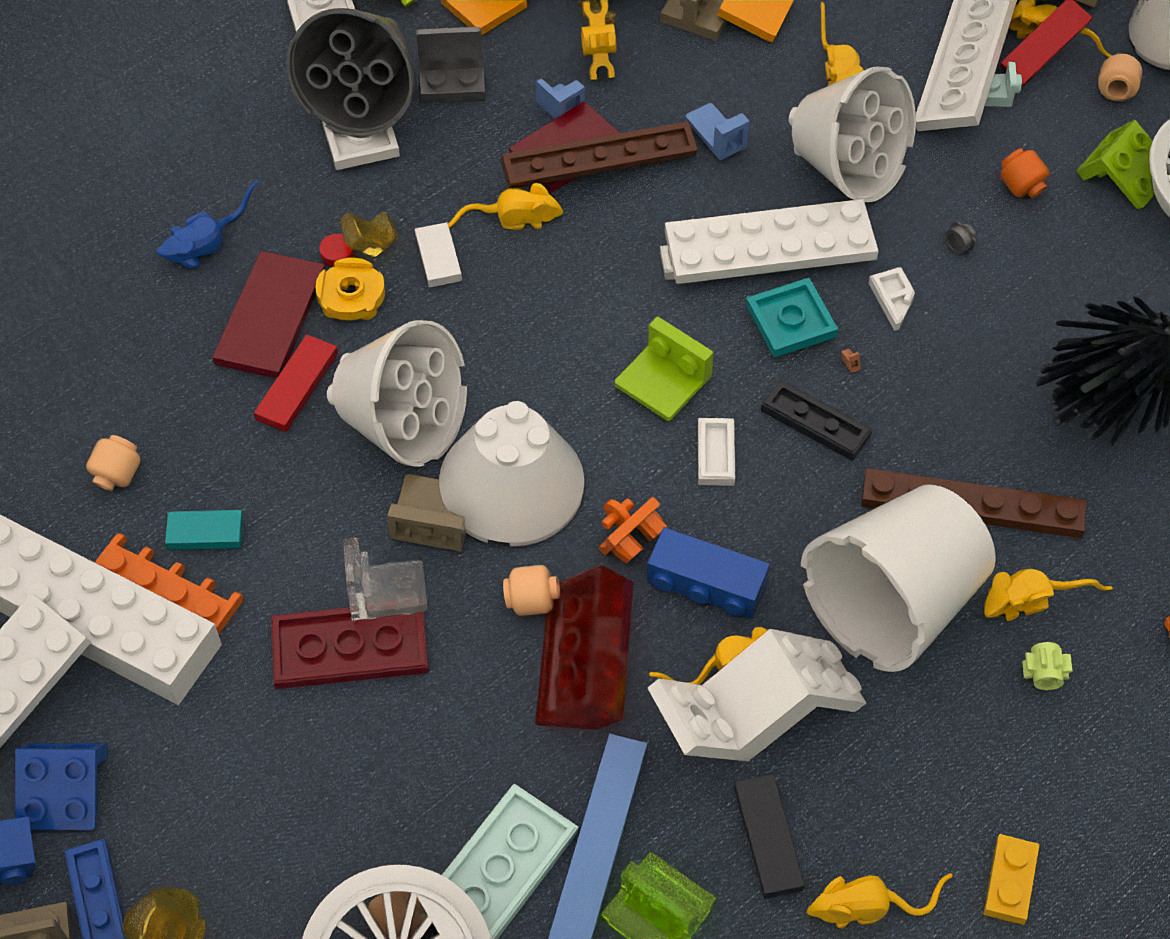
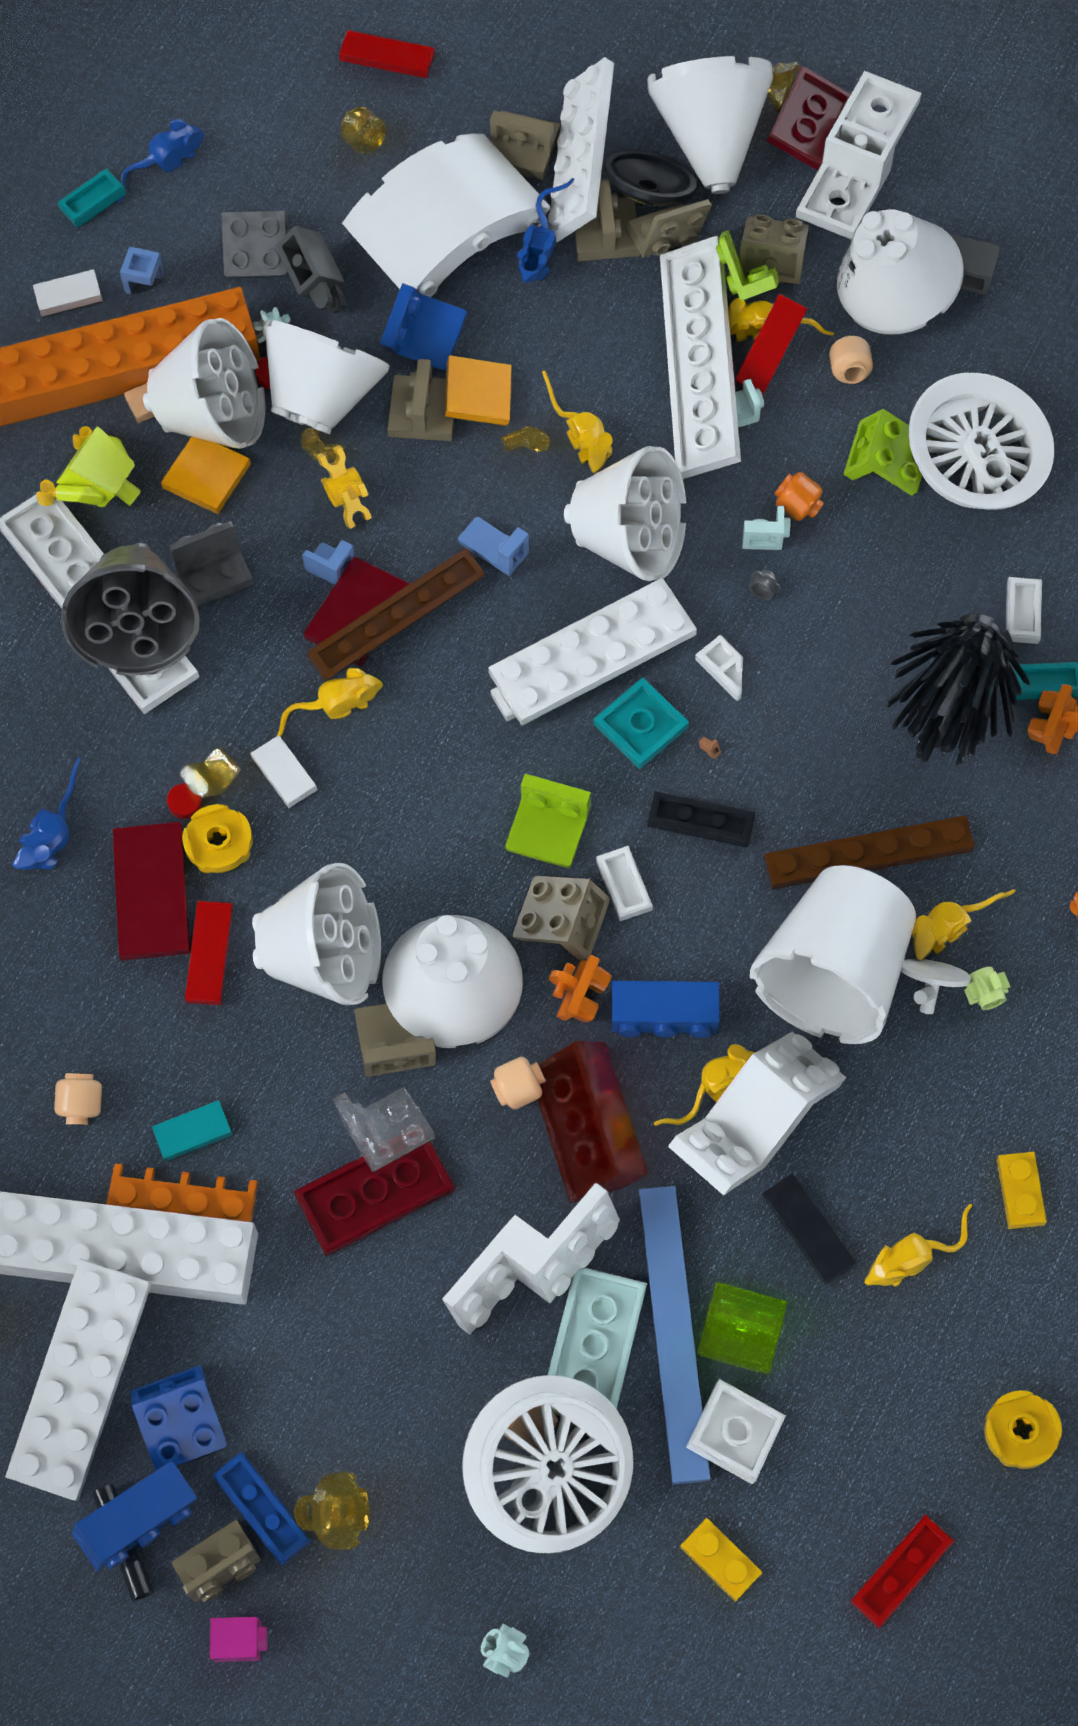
camera: 20 degrees left, 10 degrees up
none -> white bracket [442,1183,620,1335]
none -> clear yellow arm [501,426,550,452]
none -> dark tan bracket [513,876,610,960]
none -> light aqua bracket [742,506,790,550]
none -> white shield [901,959,971,1014]

